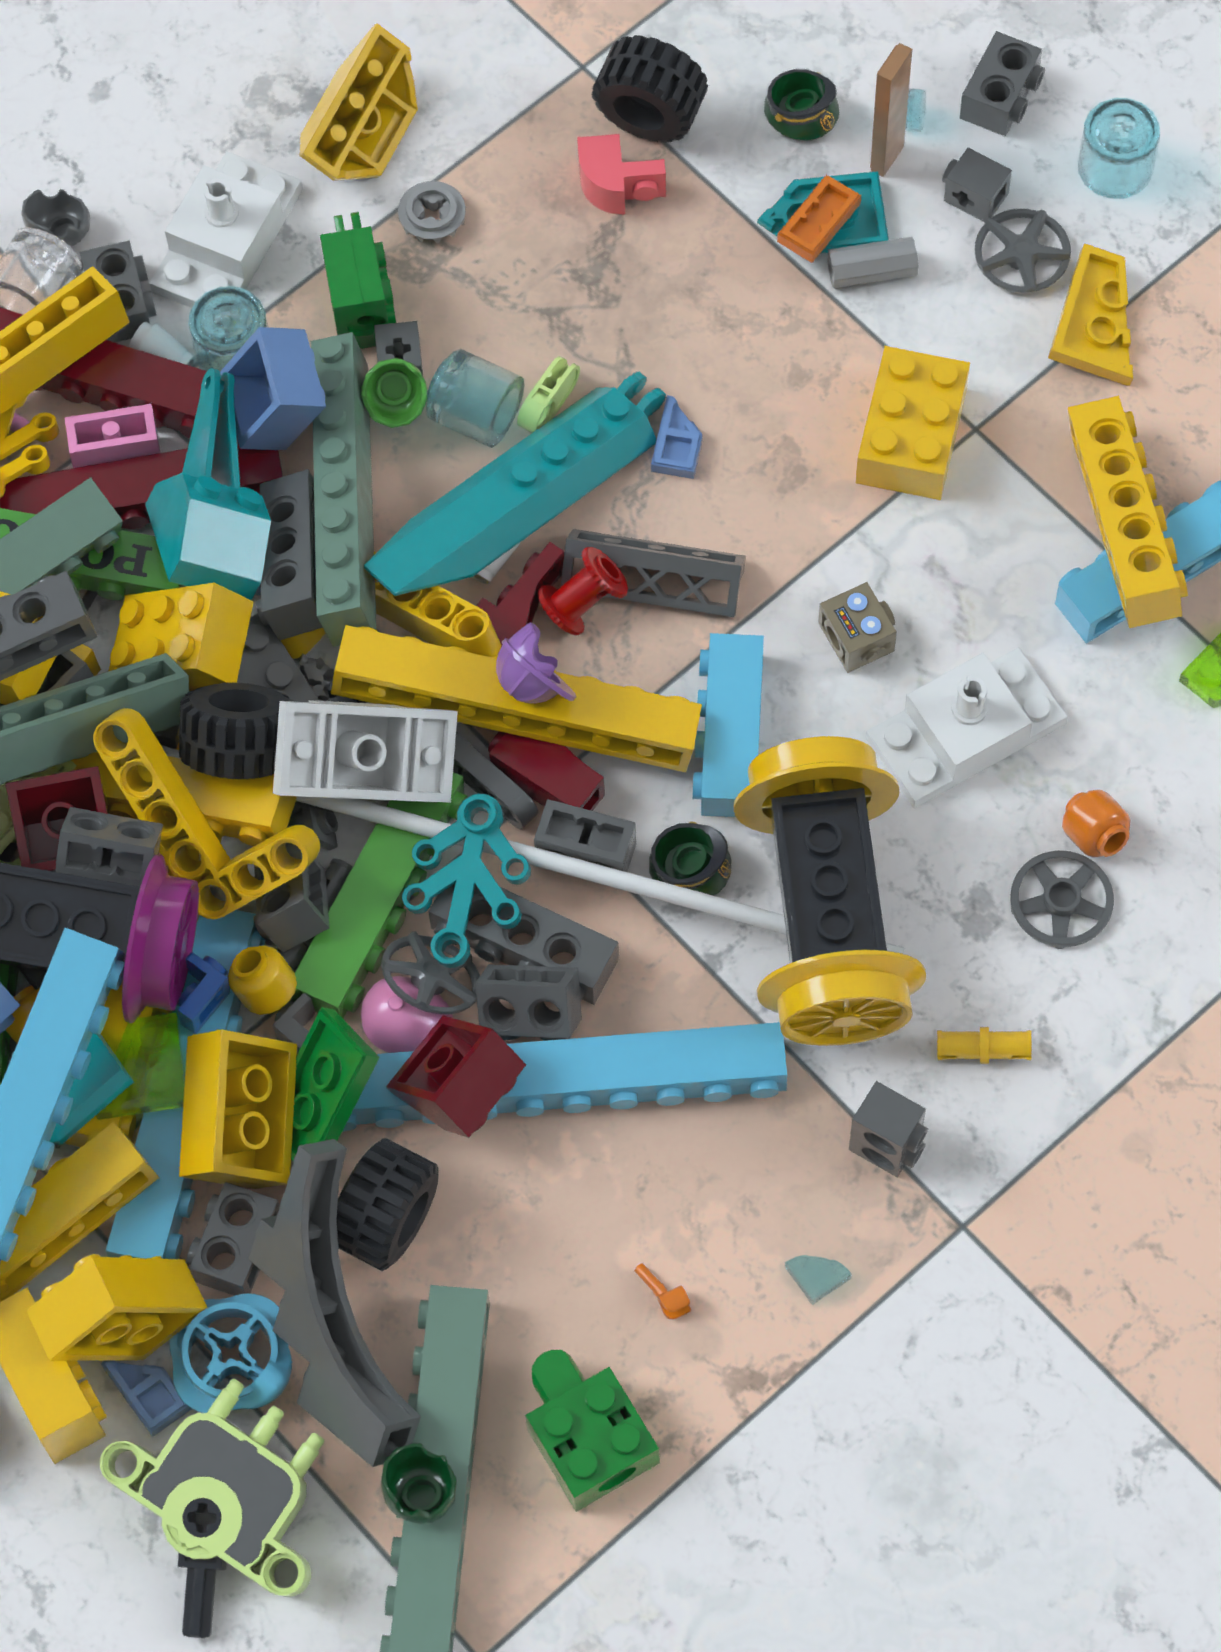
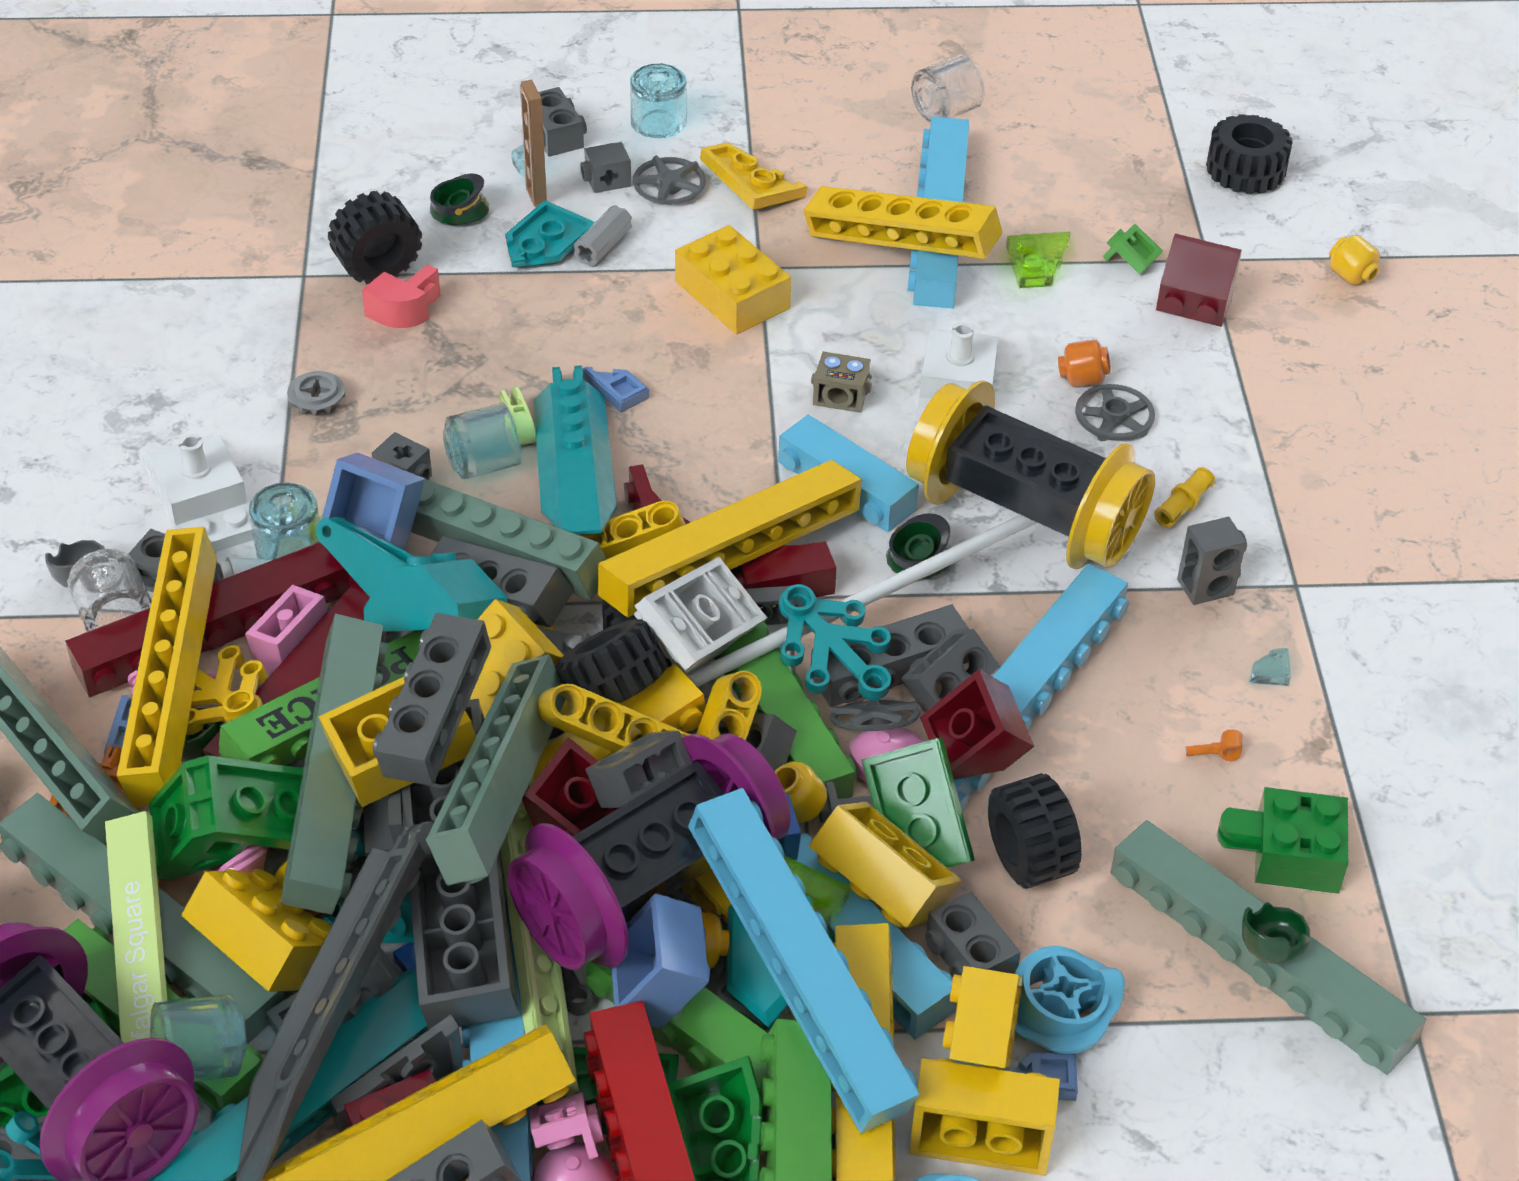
camera: 55 degrees left, 20 degrees down
piece [100,1379,324,1638] -> none
dark grey arch [248,1139,421,1467] -> none
yellow wedge [299,23,418,181] -> none
green brick [320,212,397,349] -> none
bright green hair [361,358,428,428] -> none
medium lavender piece [496,622,577,704] -> none
dark grey brick [534,799,636,872] -> none
red hose [538,547,628,636] -> none
dark grey fence [560,529,746,617] -> none
orange plate [777,174,861,263] -> none

